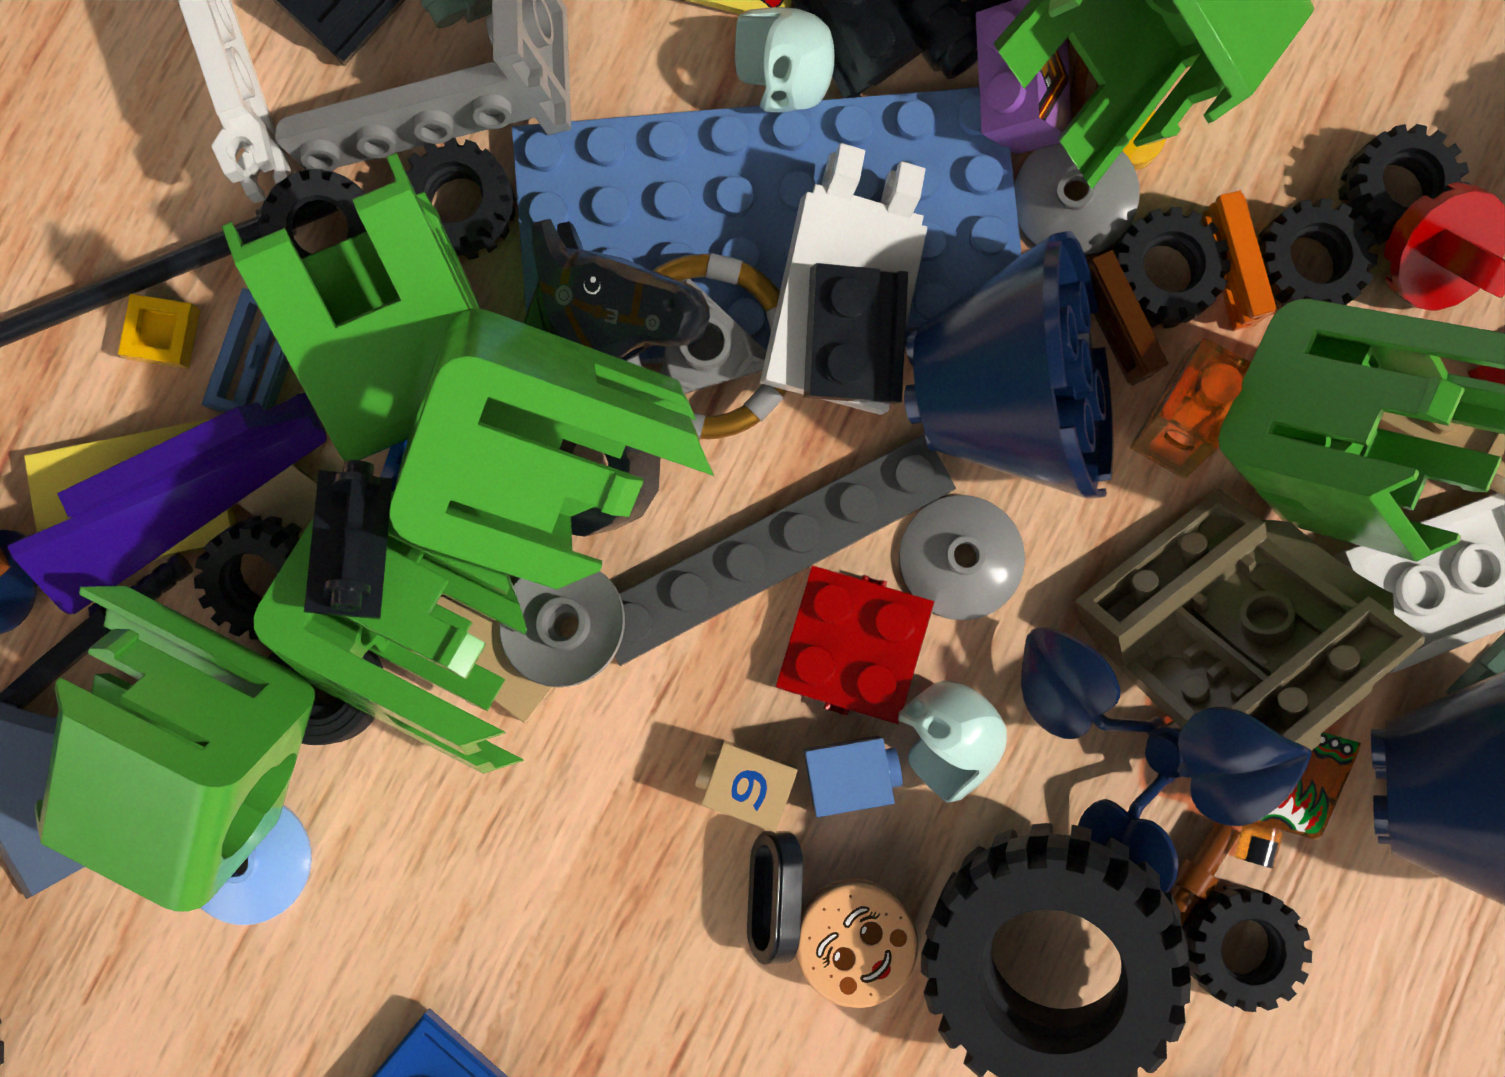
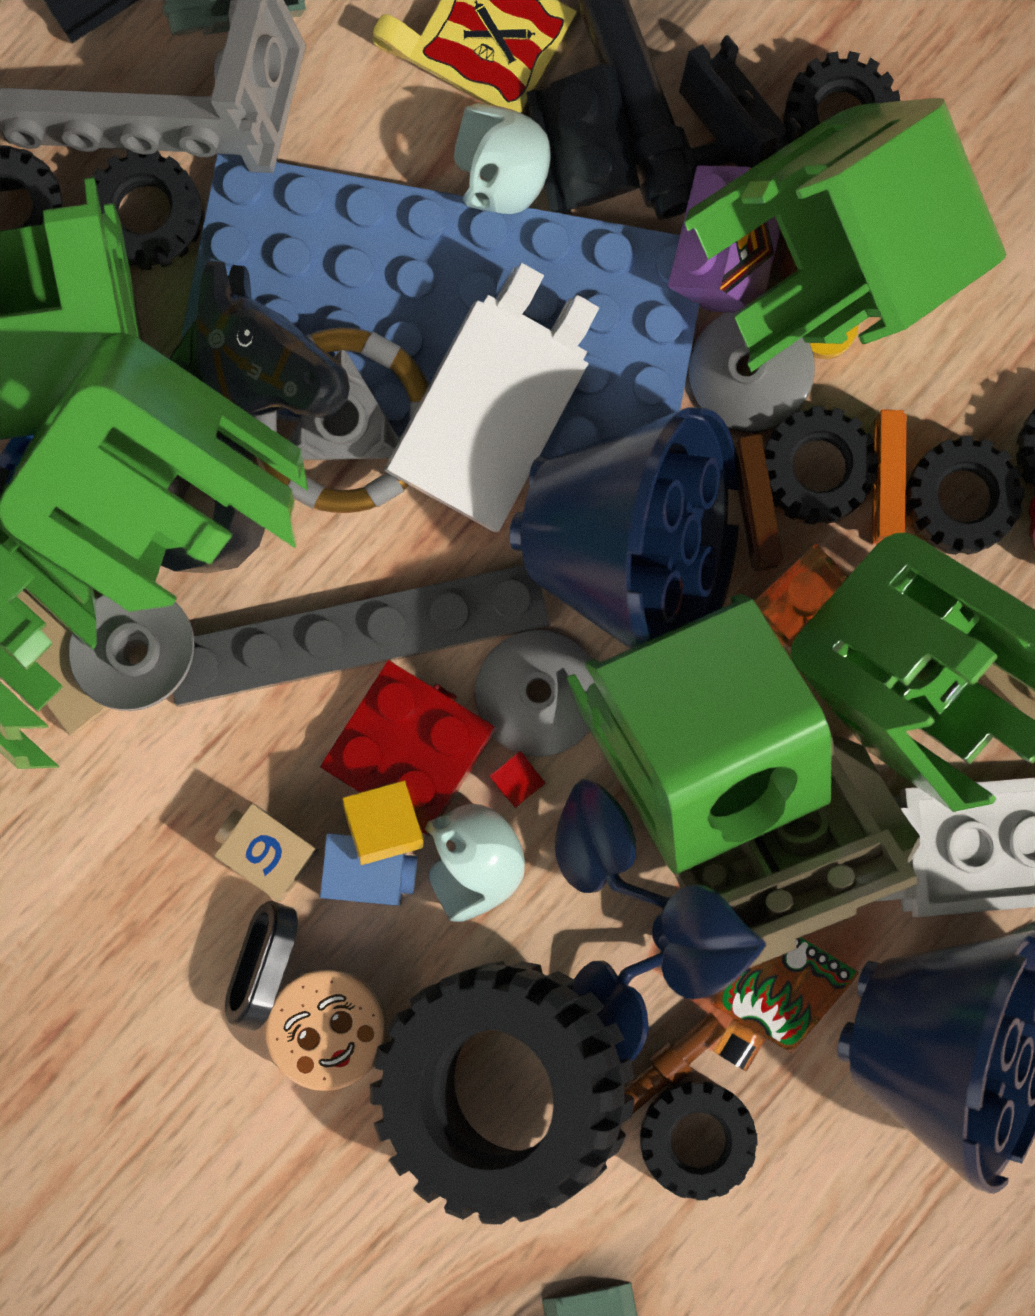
camera: 20 degrees right, 0 degrees up
black plate [803,263,908,405] -> none
none -> yellow tile [342,781,423,865]
none -> red piece [489,751,546,809]
none -> bright green piece [566,593,831,875]

